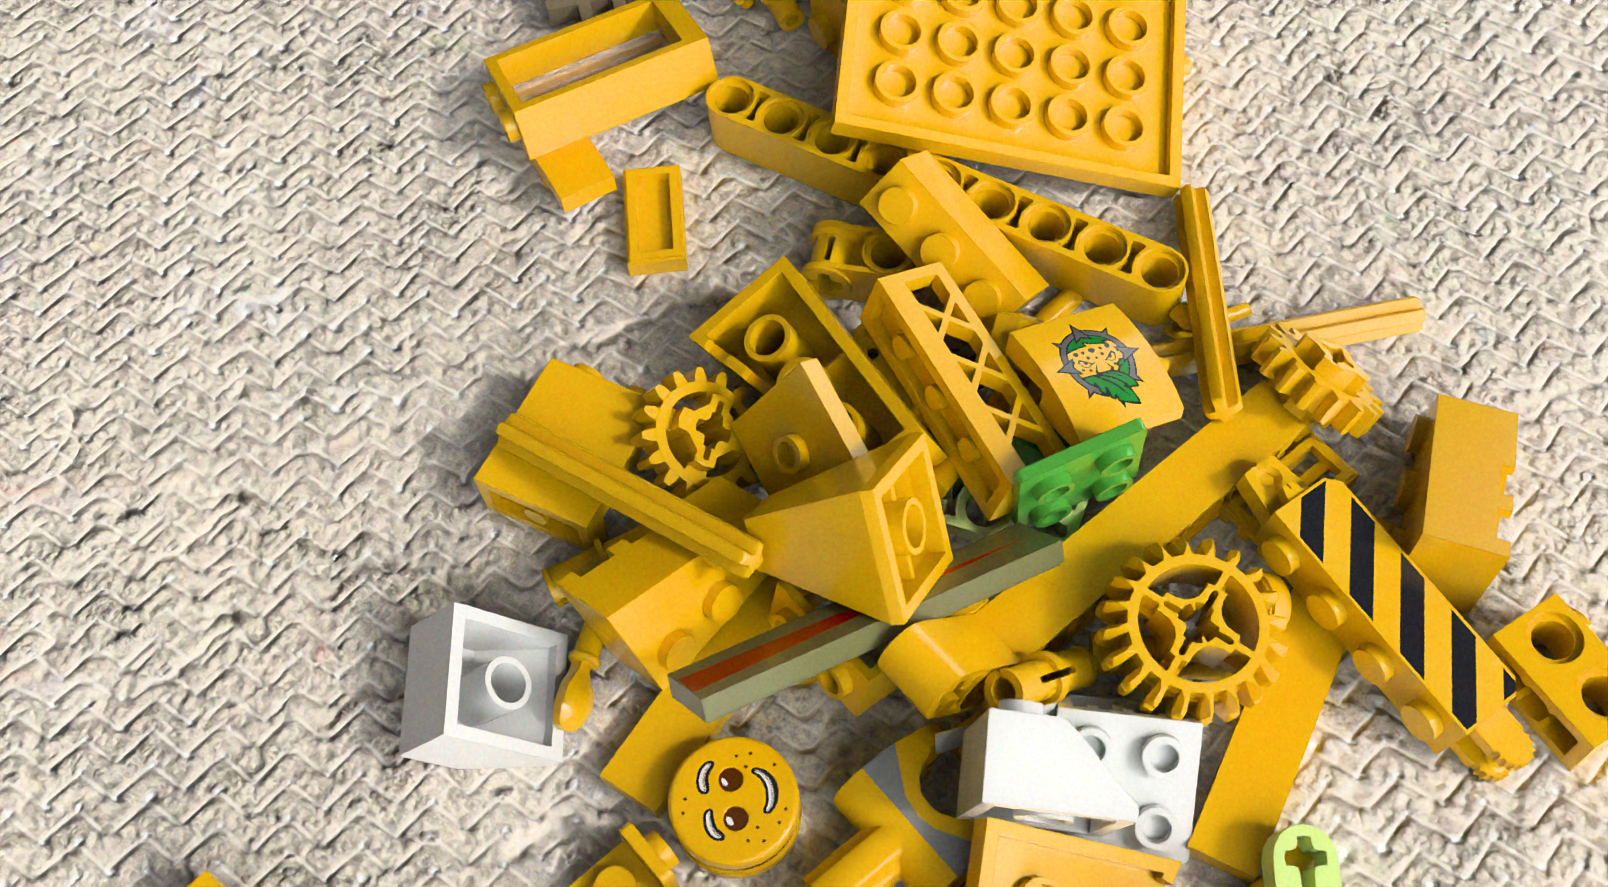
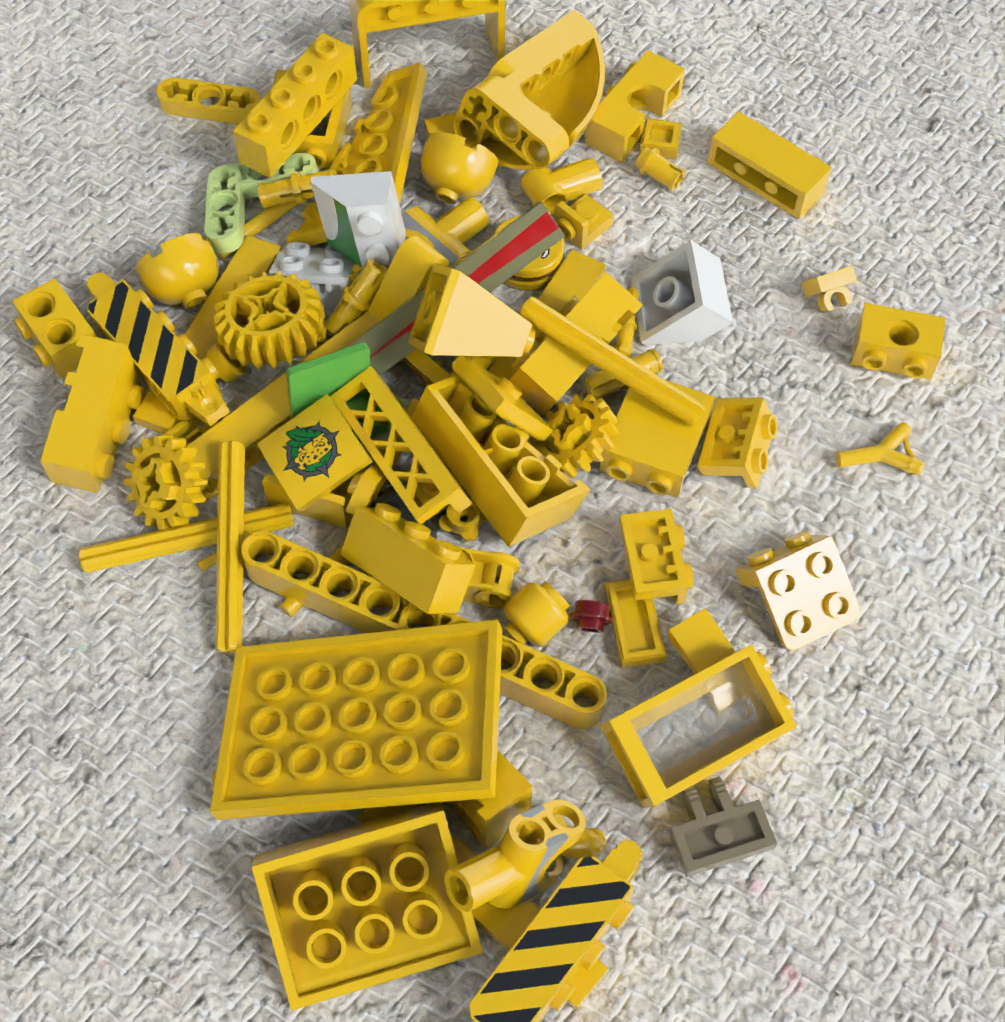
camera: 170 degrees right, 0 degrees up
none -> yellow cylinder [135,233,218,308]
none -> yellow head [503,581,570,647]
none -> dark red plate [569,600,613,633]
none -> yellow bracket [619,509,694,605]
none -> yellow bracket [697,397,777,488]
none -> bracket [735,530,861,650]
none -> yellow tile [801,266,857,313]
none -> yellow piece [835,422,924,475]
none -> yellow brick [851,303,946,380]

